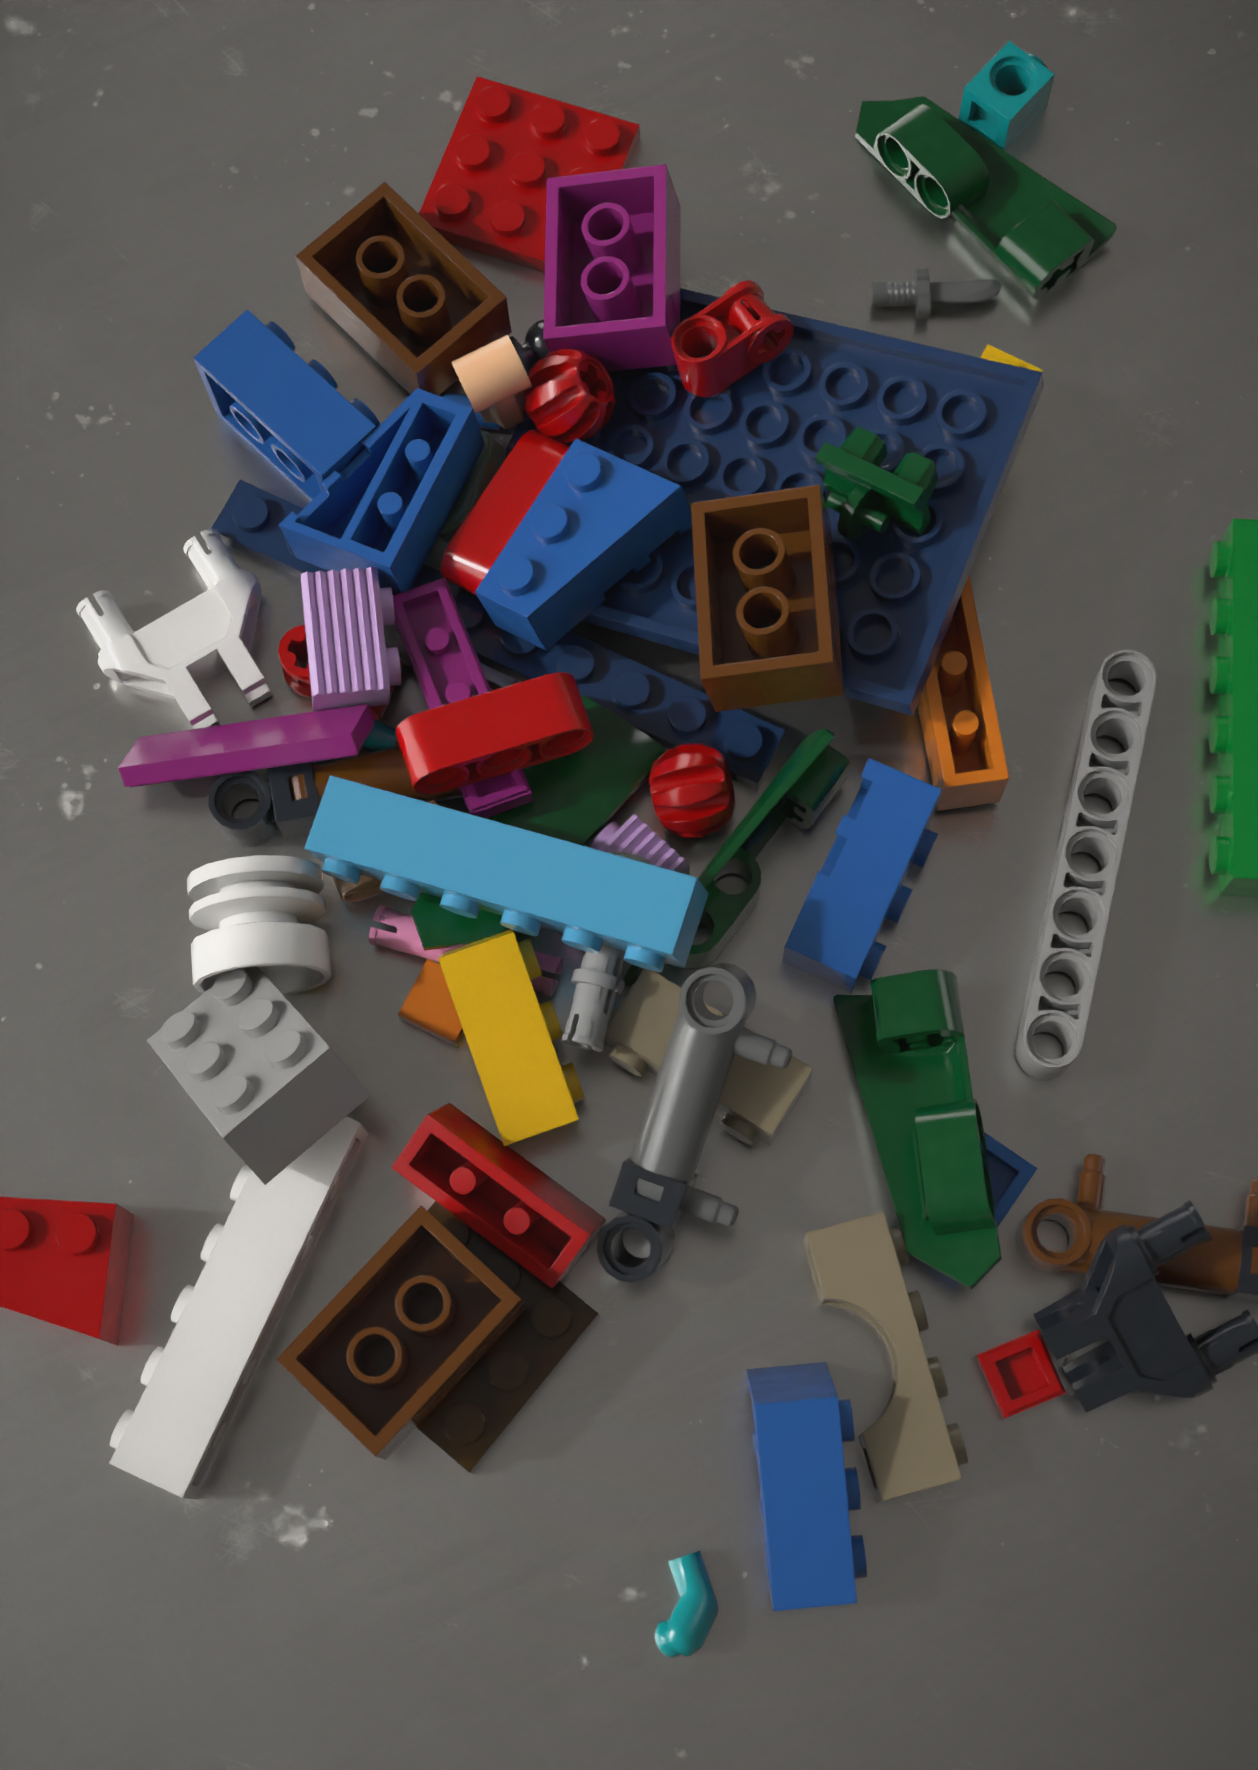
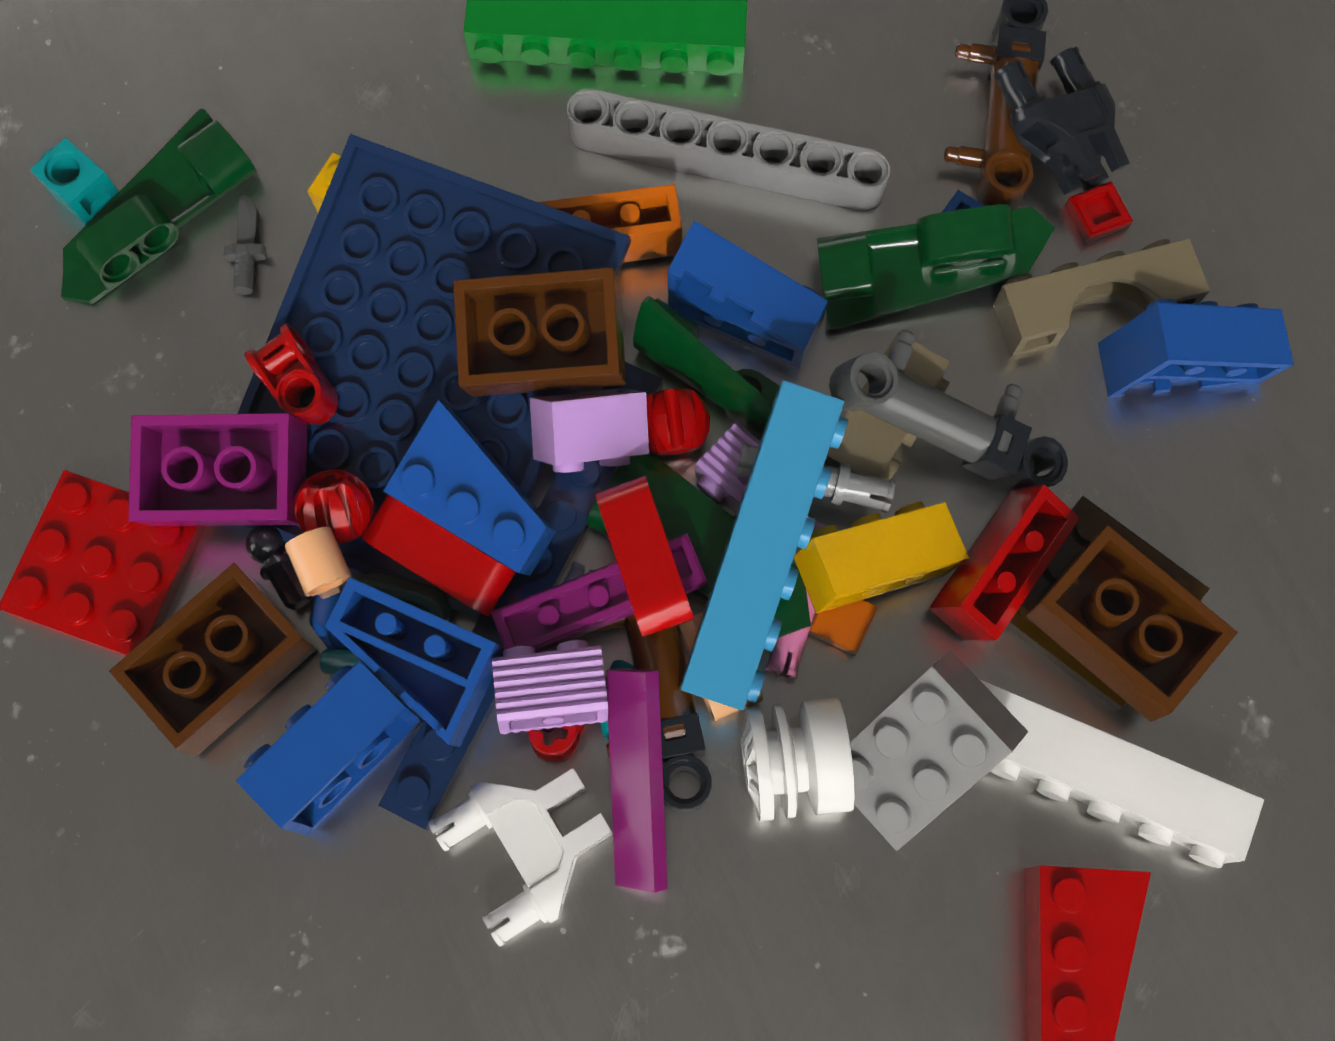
camera: 95 degrees left, 0 degrees up
teal arm [655,1550,718,1658] -> none
dark green hips [815,426,939,540] -> none
none -> lavender brick [530,388,649,473]

